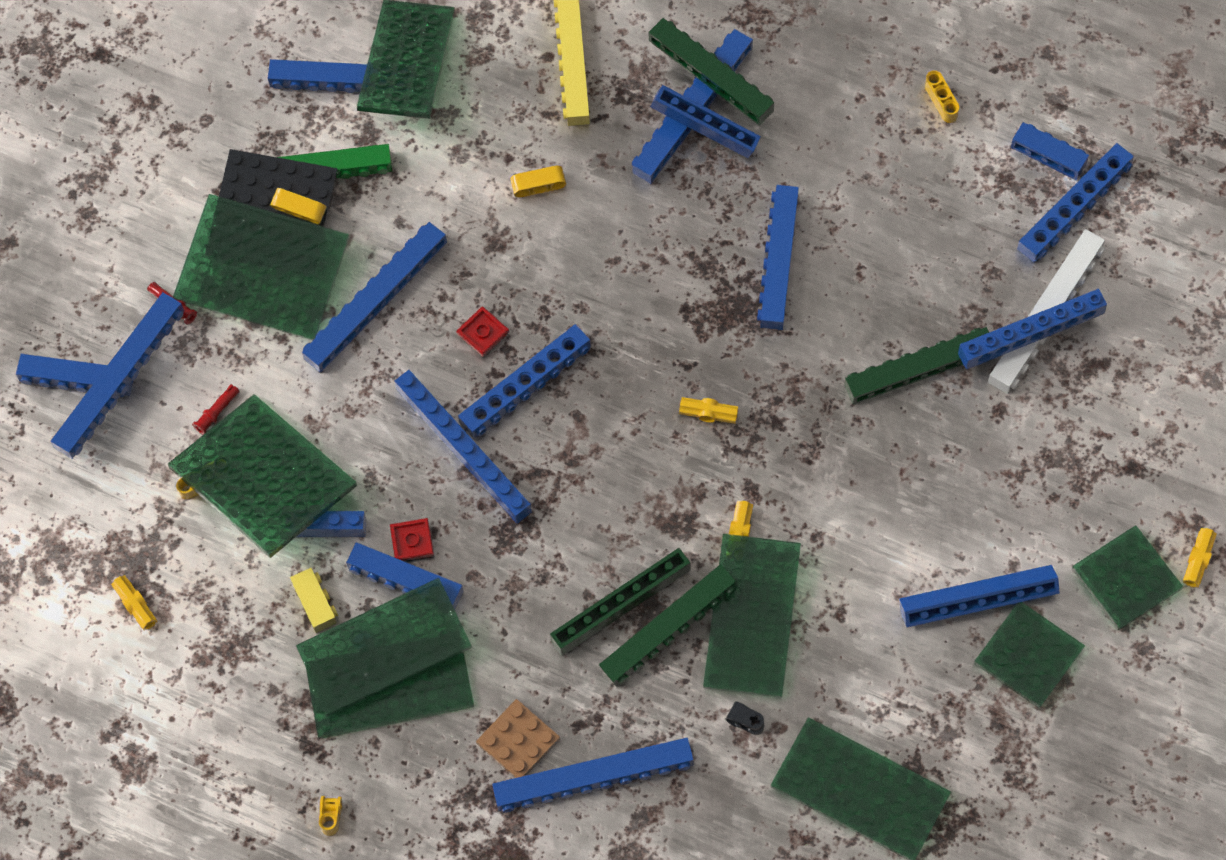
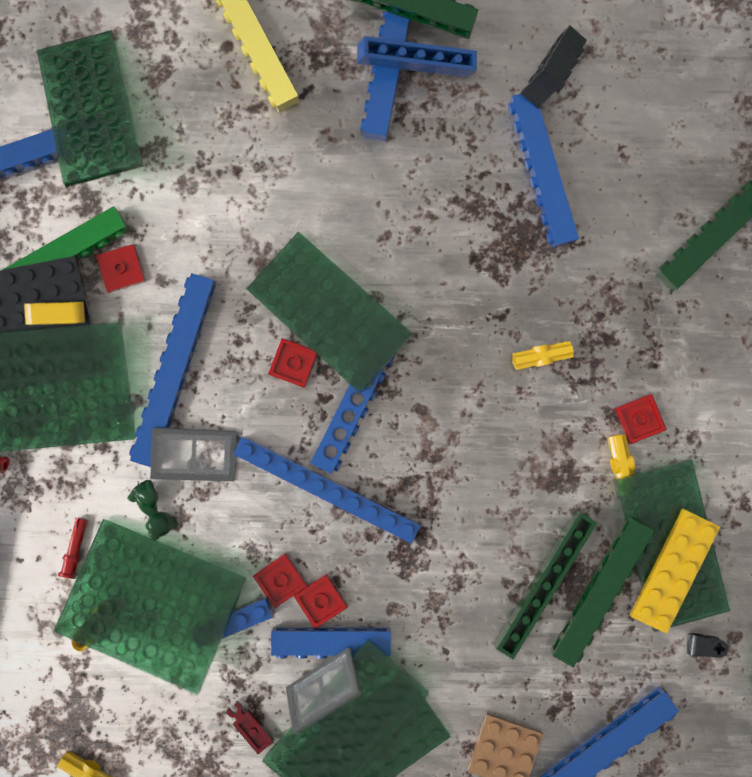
camera: 30 degrees left, 20 degrees up
light yellow brick [290,568,338,633] -> none
yellow beam [510,165,566,198] -> none
none -> red plate [96,244,146,293]
none -> dark green animal [127,480,178,541]
none -> clear door [150,427,237,482]
none -> dark red plate [226,701,274,755]
none -> clear green plate [246,231,413,393]
none -> red plate [253,553,308,608]
none -> clear door [286,647,362,734]
none -> black wedge [520,25,587,108]
none -> red plate [614,394,667,444]
none -> yellow plate [629,508,720,634]

